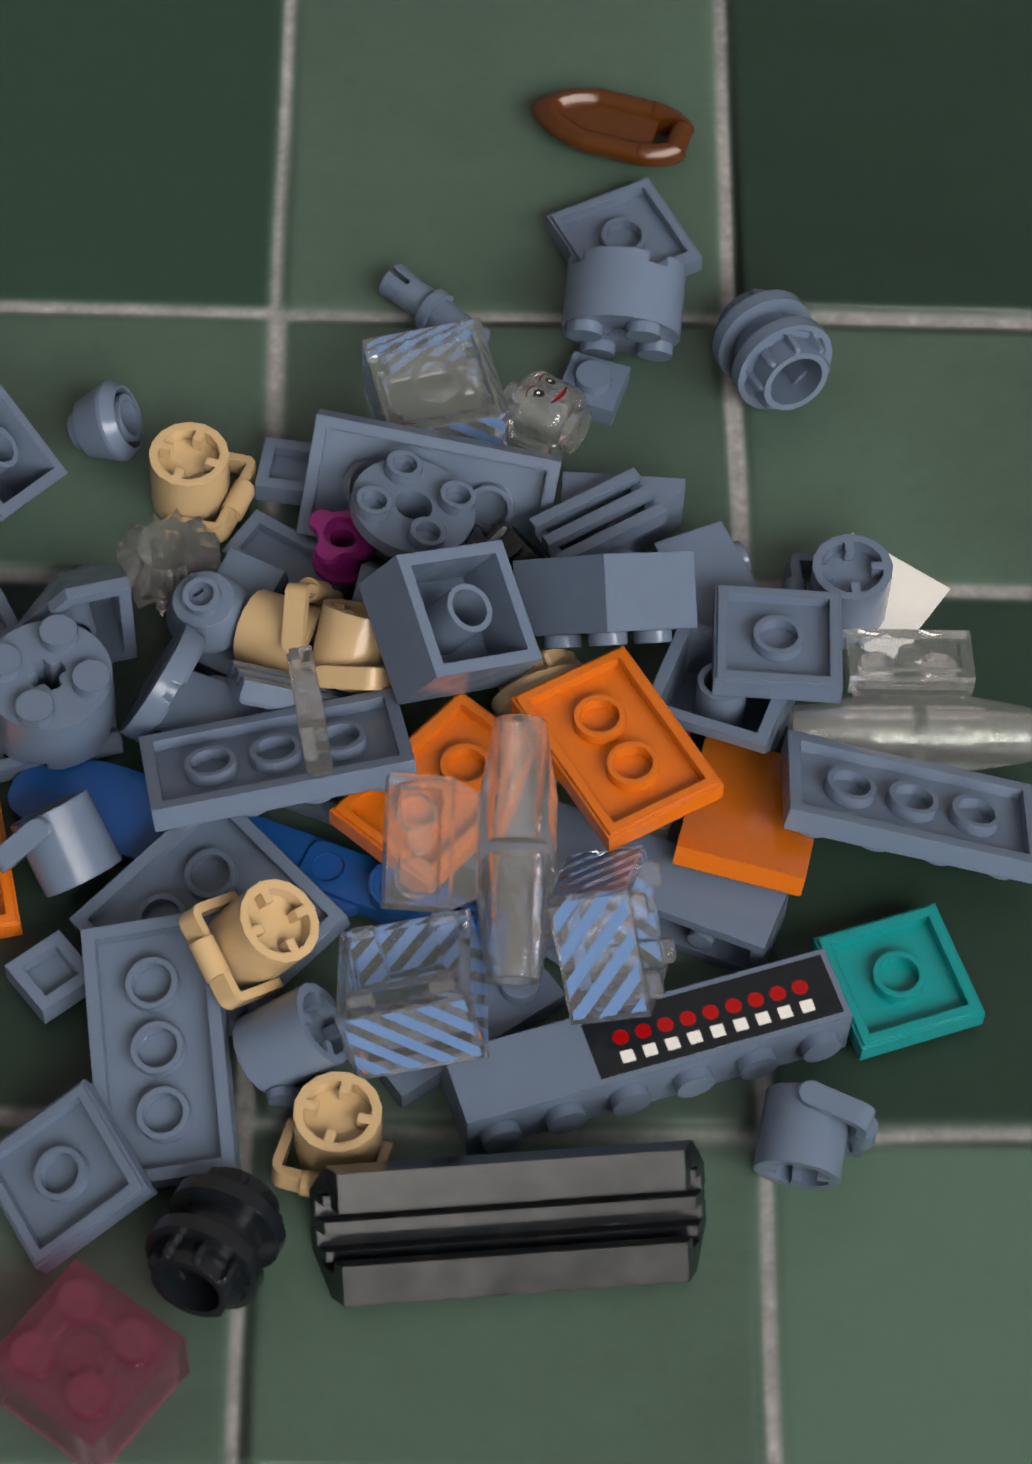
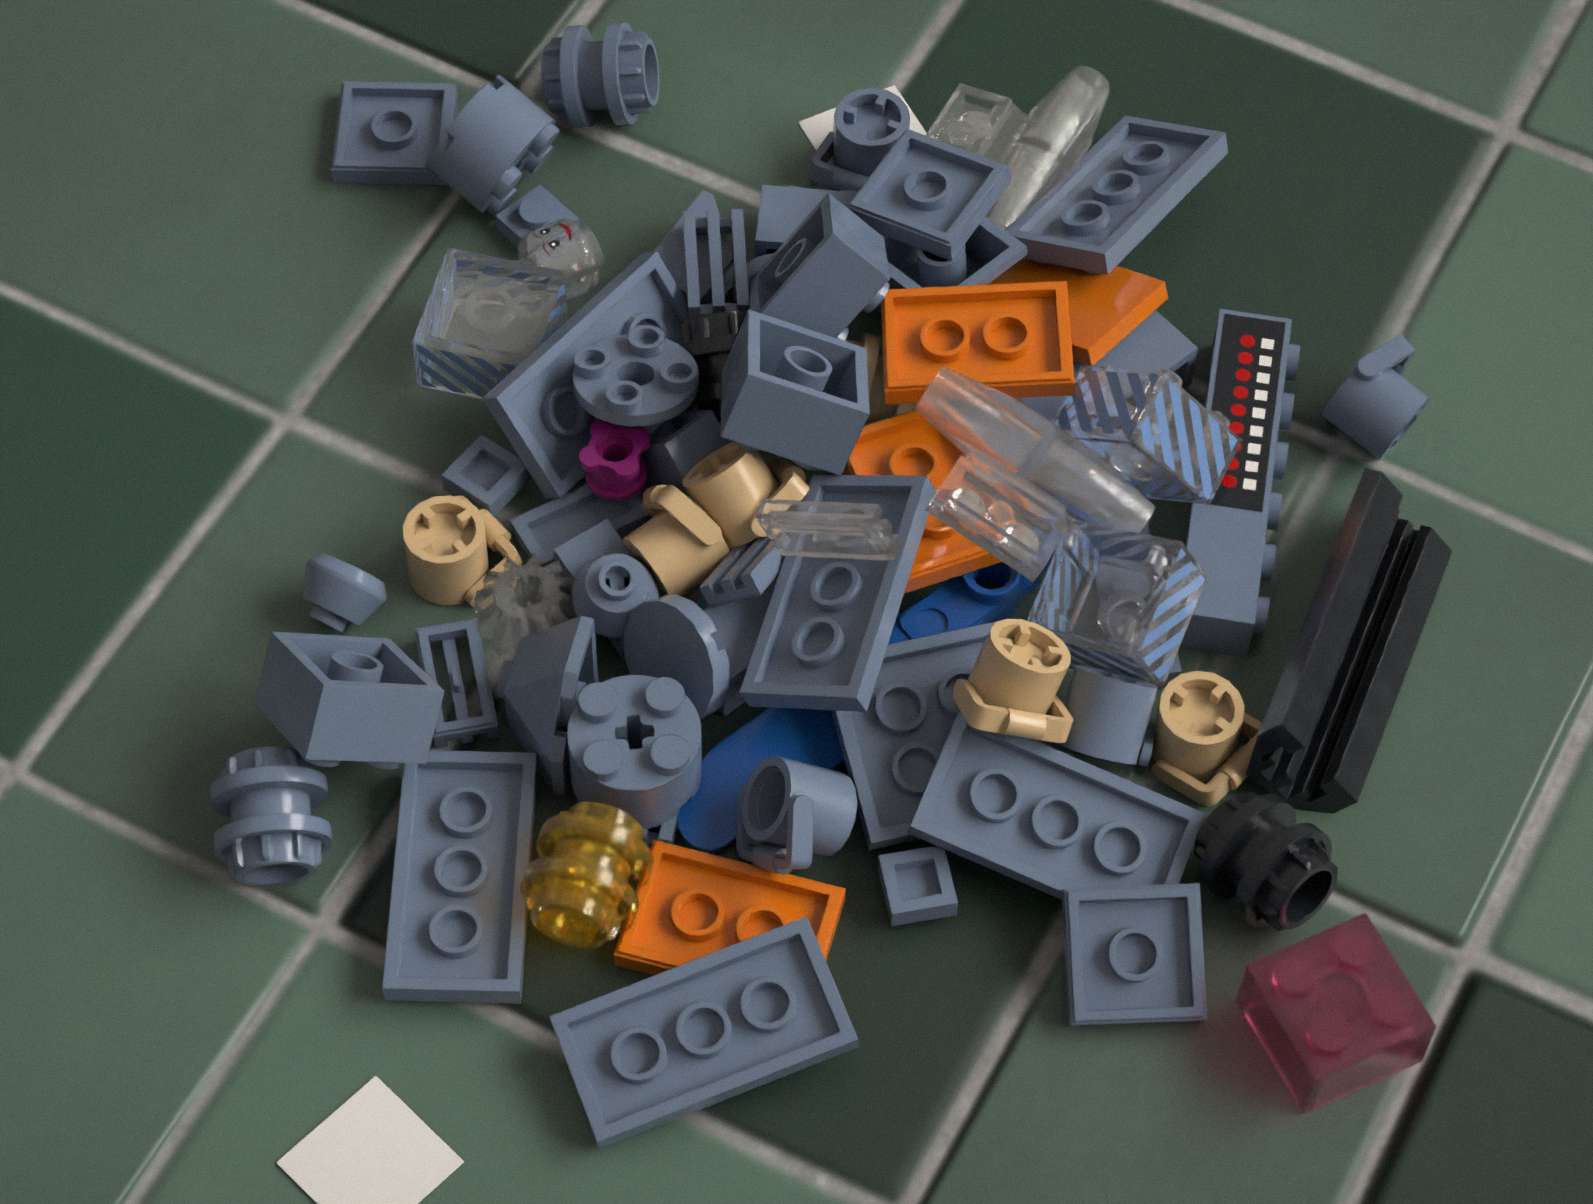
camera: 60 degrees left, 0 degrees up
sand blue pin [379,263,490,359] -> none
reddish brown piece [531,88,695,167] -> none
teal plate [811,903,986,1061] -> none
none -> sand blue tile [414,618,500,749]

